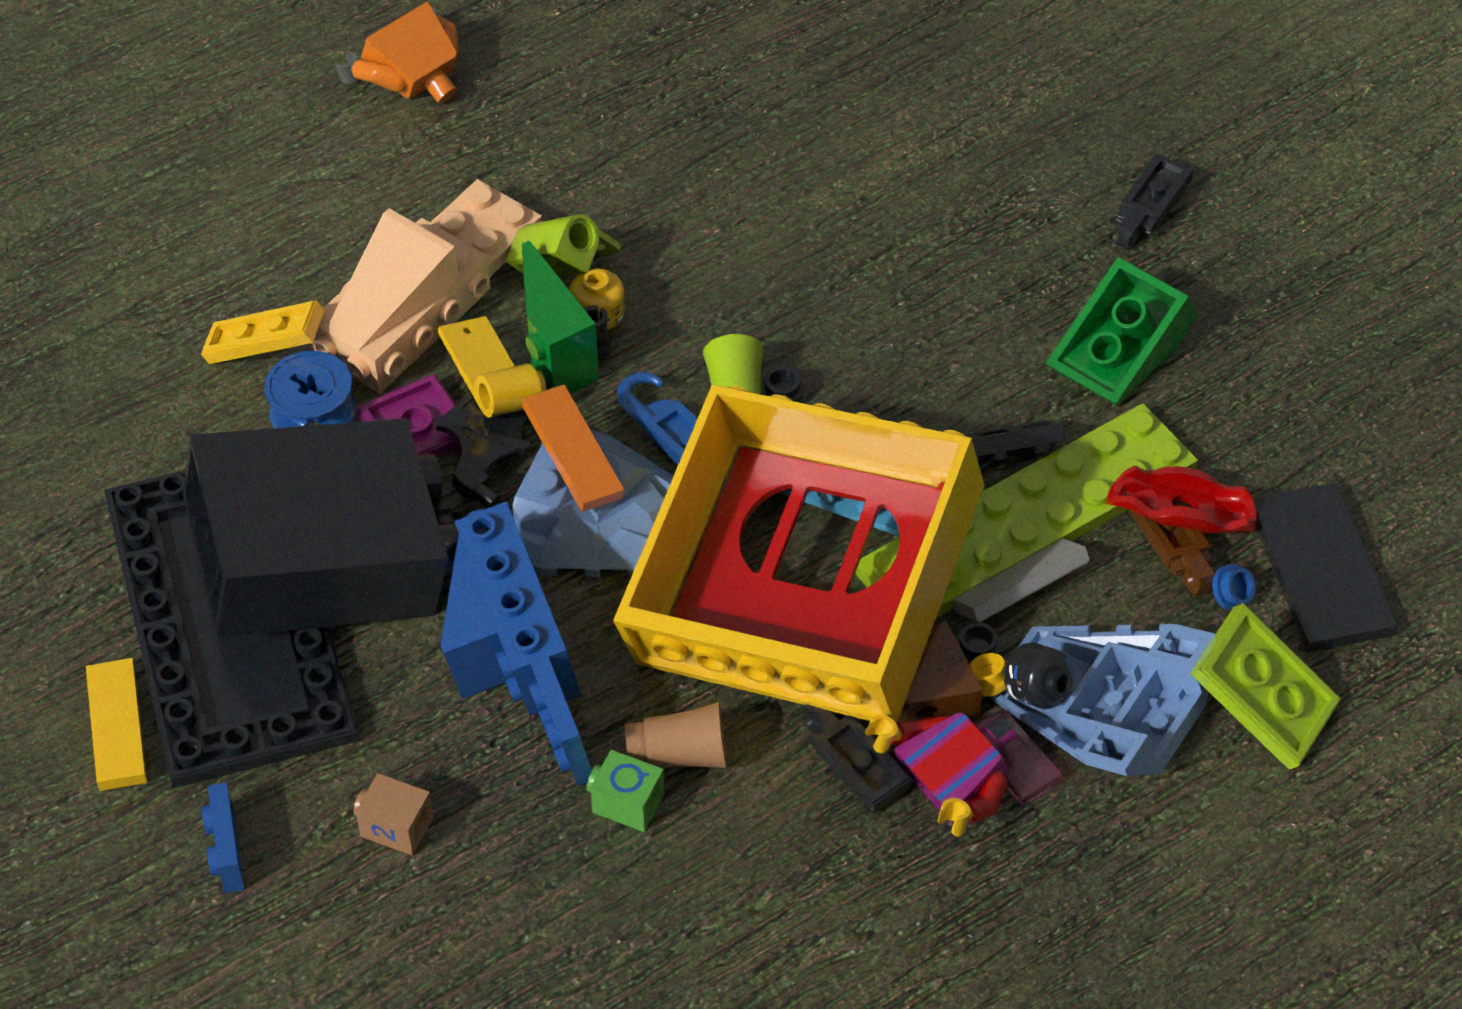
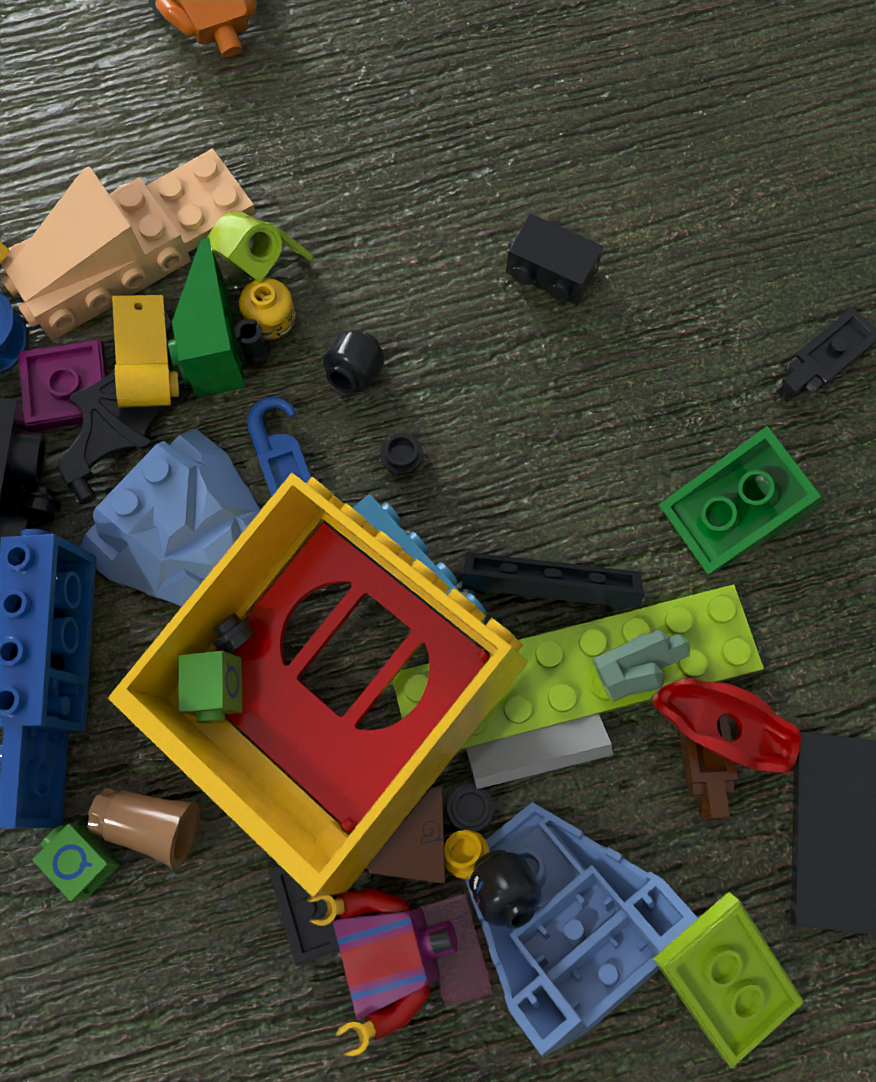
camera: 20 degrees right, 20 degrees up
orange tile [522,385,624,512] -> none
lime plant [703,334,764,395] -> none
blue plate [1212,564,1256,610] -> none
none -> bright green brick [178,651,242,723]
none -> black plate [211,612,256,653]
none -> black head [323,331,385,393]
none -> black brick [506,213,604,305]
none -> sand green rock [593,630,690,703]

